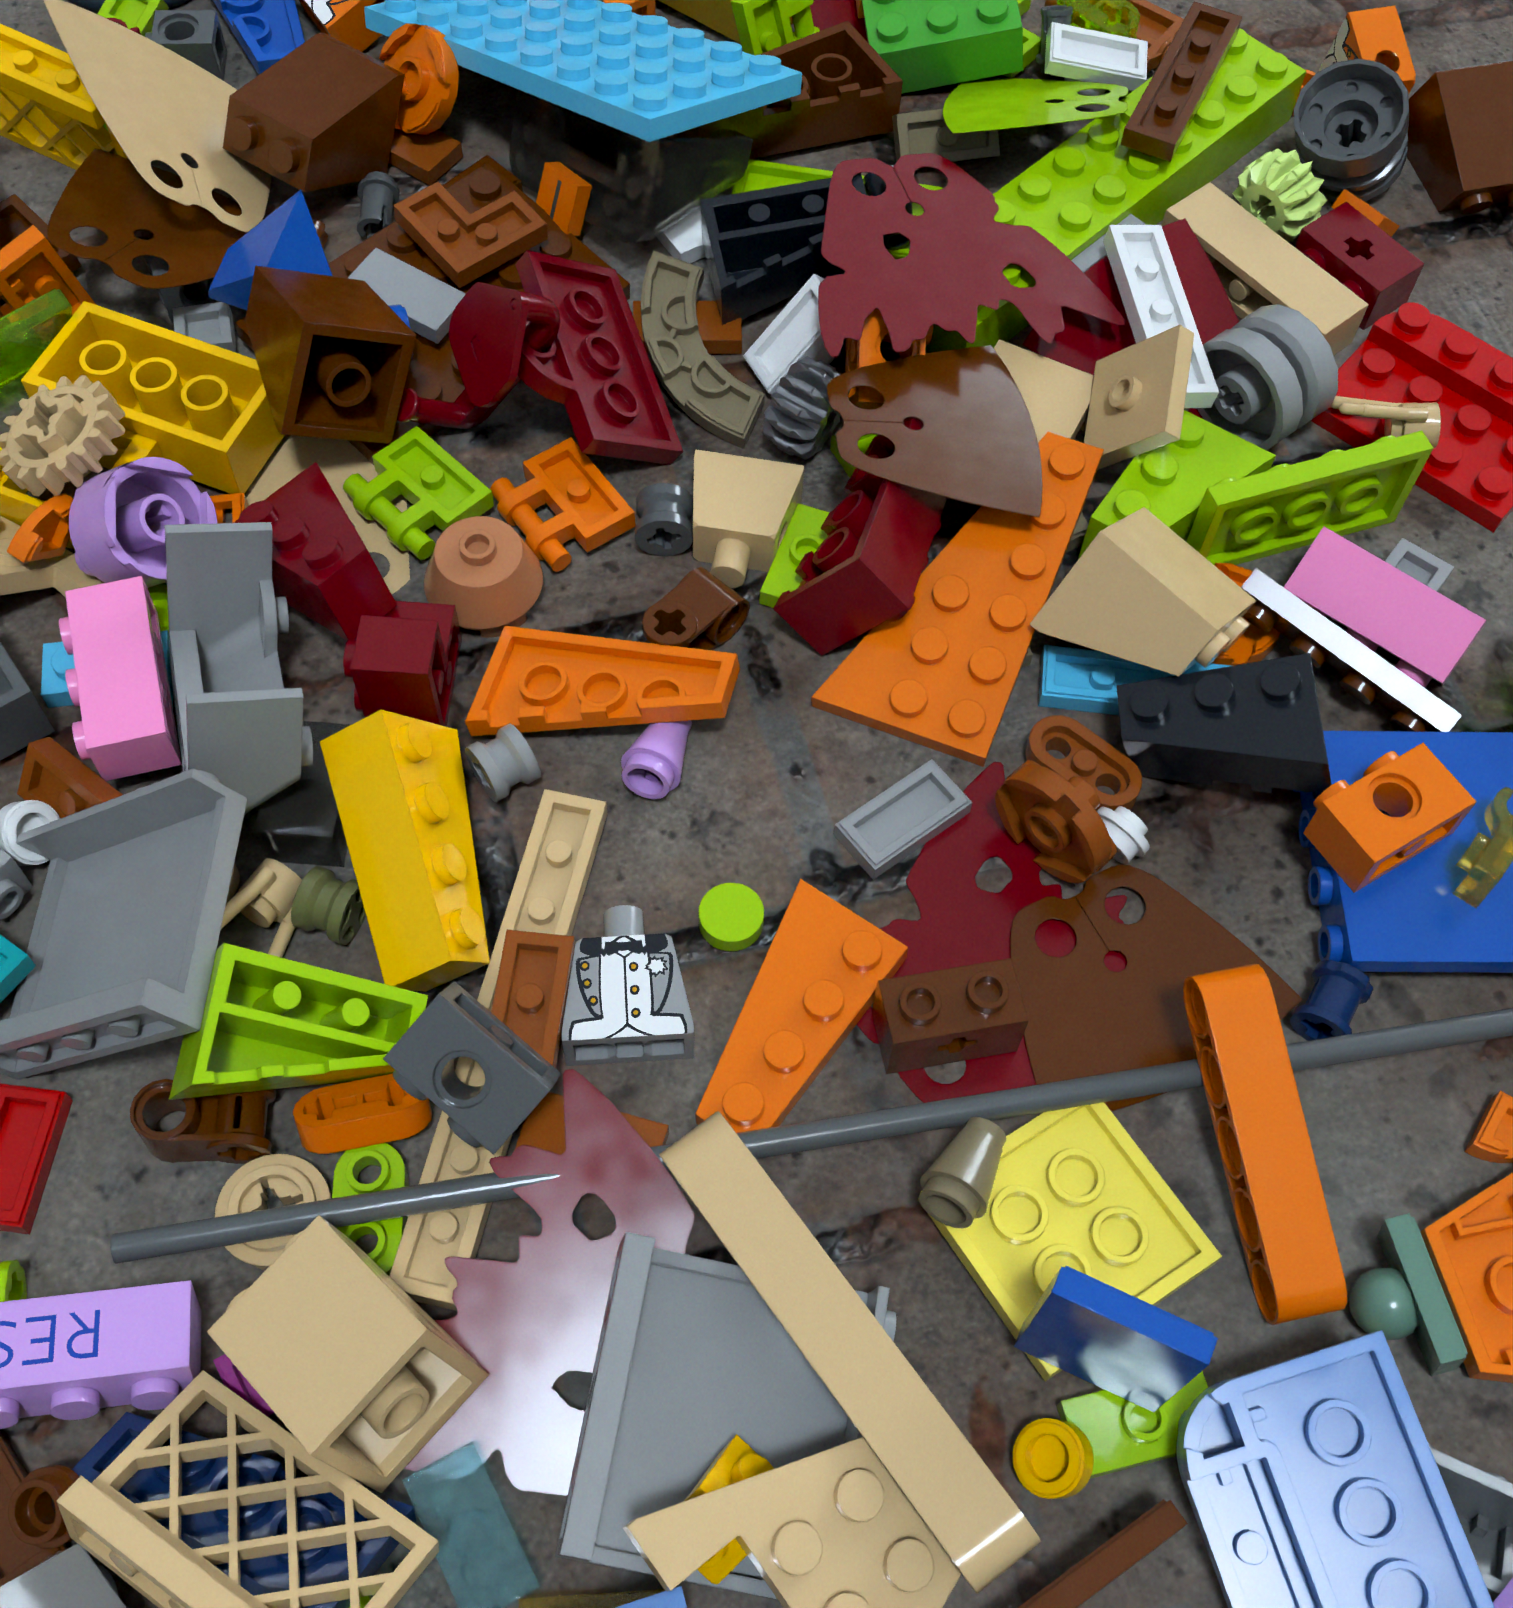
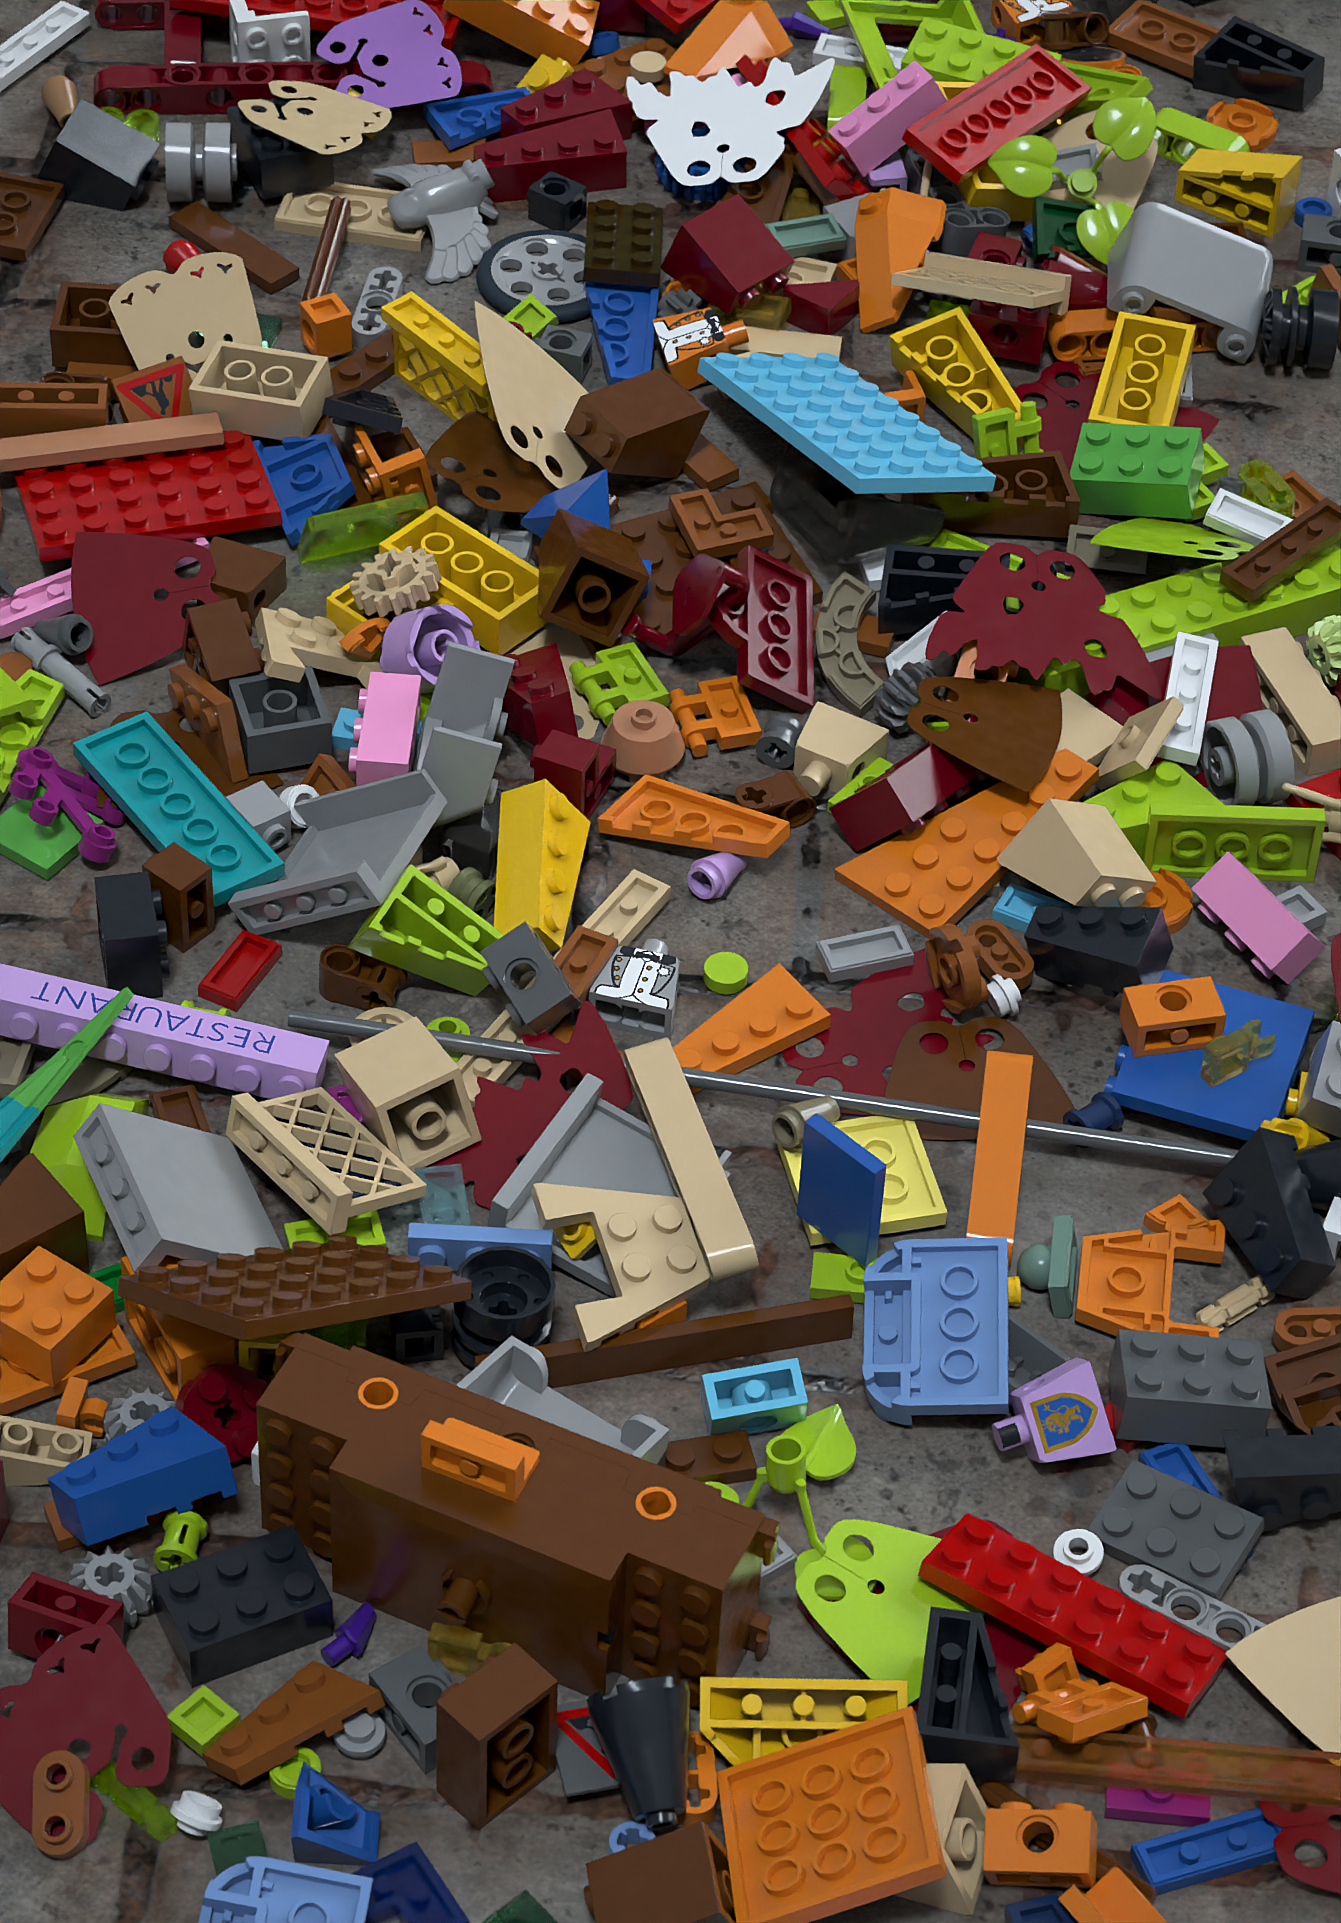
camera: 20 degrees right, 15 degrees down
reddish brown plate [8,1464,79,1549] -> none
orange beam [293,1073,432,1154] -> none
light grey tile [348,248,466,344] -> none
dark grey pin [357,171,400,239] -> none
orange tile [379,23,459,135] -> none
light grey wheel [465,723,541,802] -> none
orange tile [536,162,592,236] -> none
reddish brown brick [872,958,1029,1074] -> none
yellow tile [1013,1418,1094,1499] -> none
plate [1241,568,1462,732] -> none

